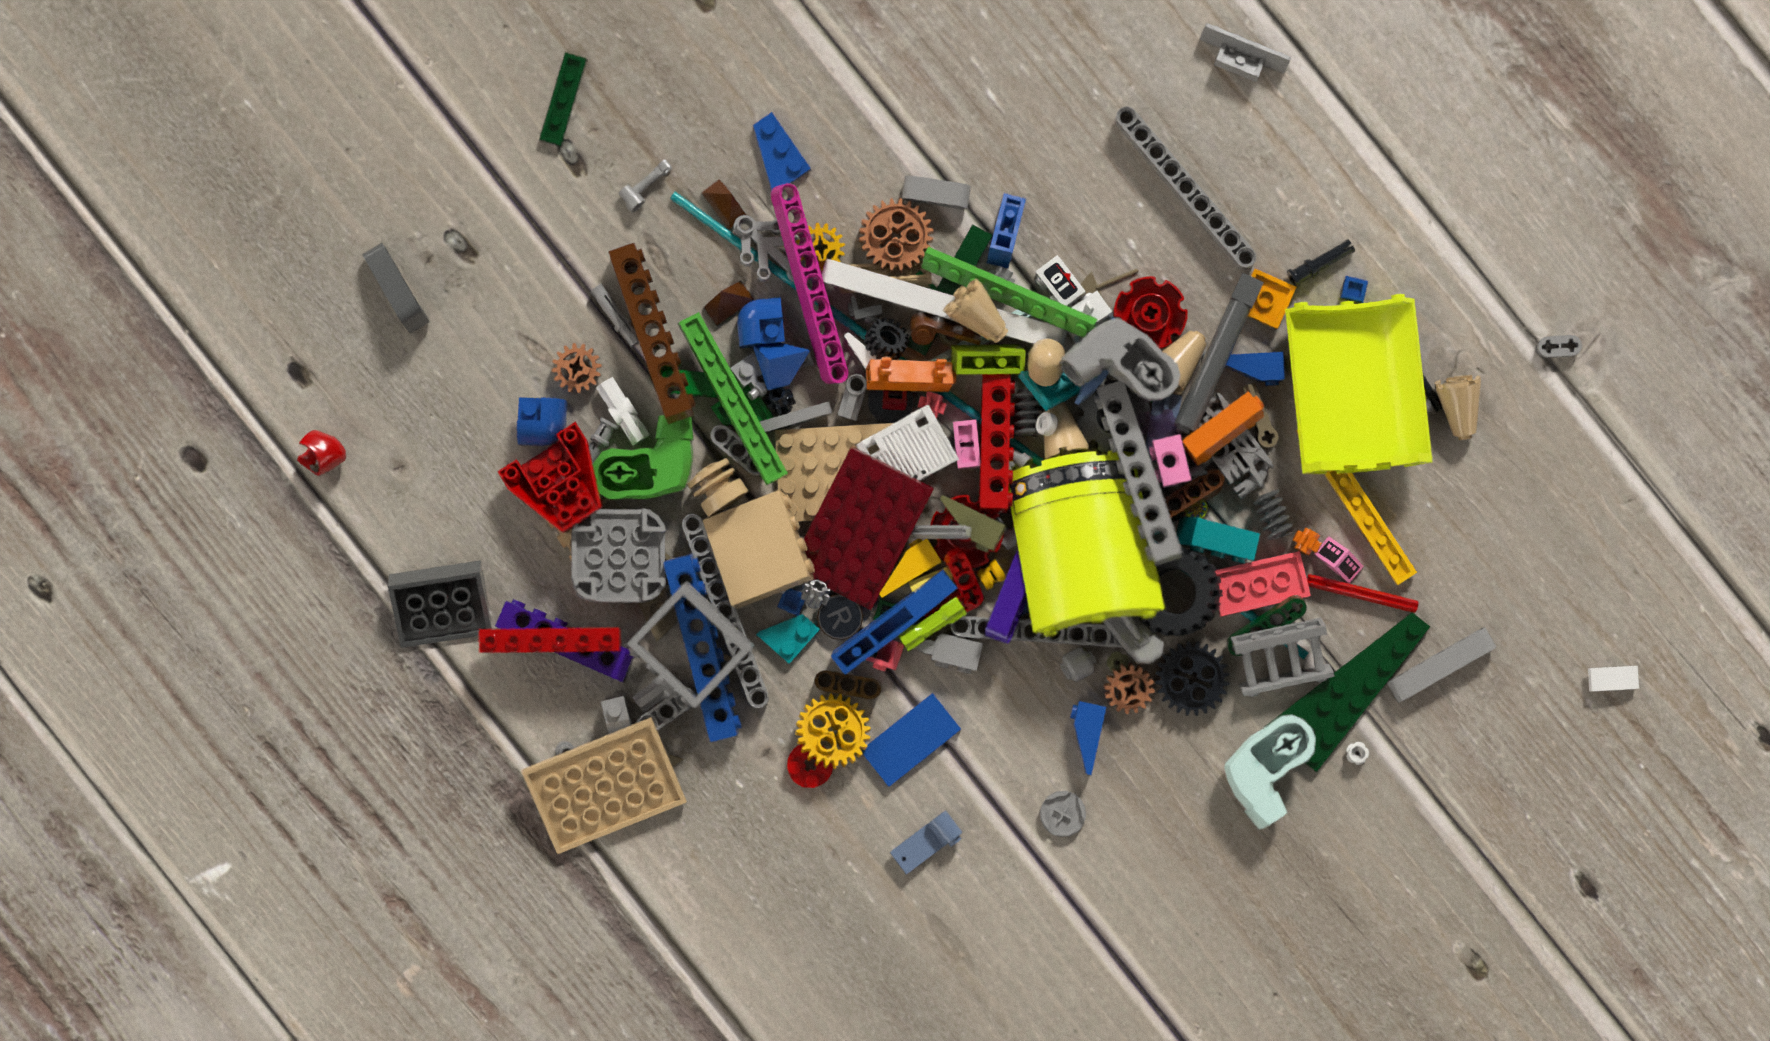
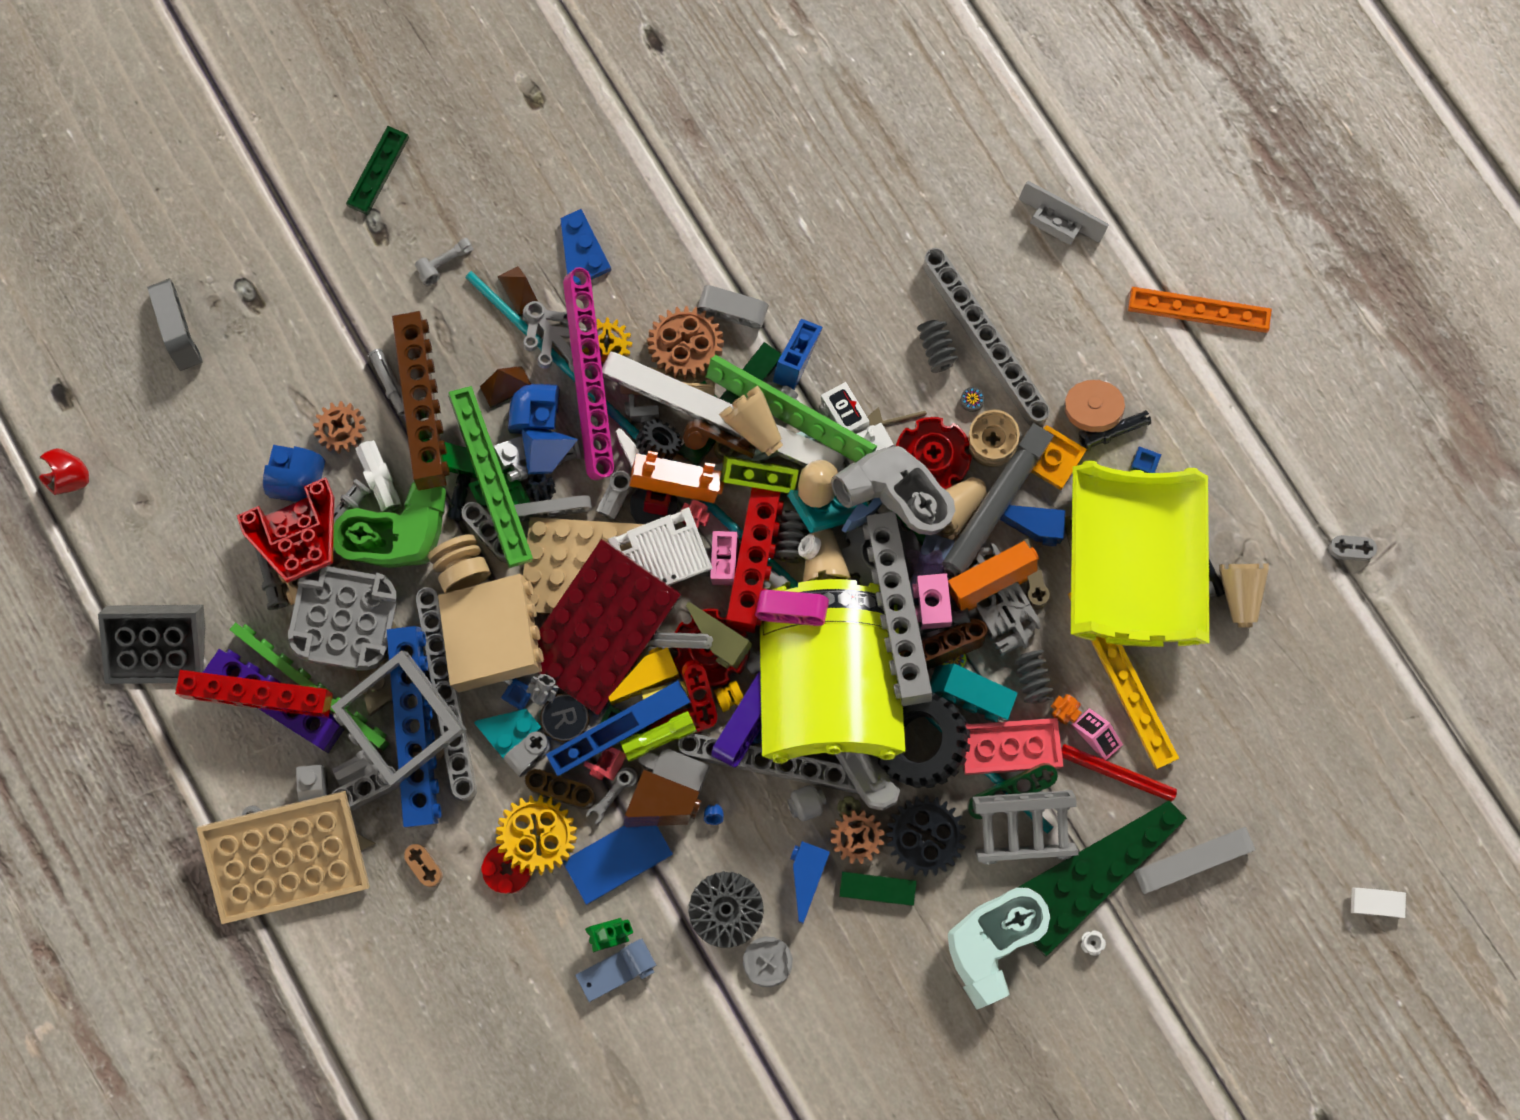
camera: 10 degrees right, 10 degrees down
none -> bright green plate [229,622,390,751]
none -> dark grey pin [255,549,289,610]
none -> medium nougat beam [404,844,443,887]
none -> black axle [448,474,471,521]
none -> light grey piece [503,731,551,777]
none -> green hips [585,918,633,953]
none -> light grey brick [586,767,639,824]
none -> reddish brown slope [623,770,702,827]
none -> dark grey wheel [688,871,764,948]
none -> blue hinge [704,804,724,825]
none -> dark pink beam [755,590,829,626]
none -> dark green tile [839,872,917,906]
none -> dark grey piece [917,320,959,373]
none -> tile [960,387,985,412]
none -> tan wheel [968,409,1020,467]
none -> nougat wheel [1065,380,1125,432]
none -> orange tile [1128,287,1272,333]

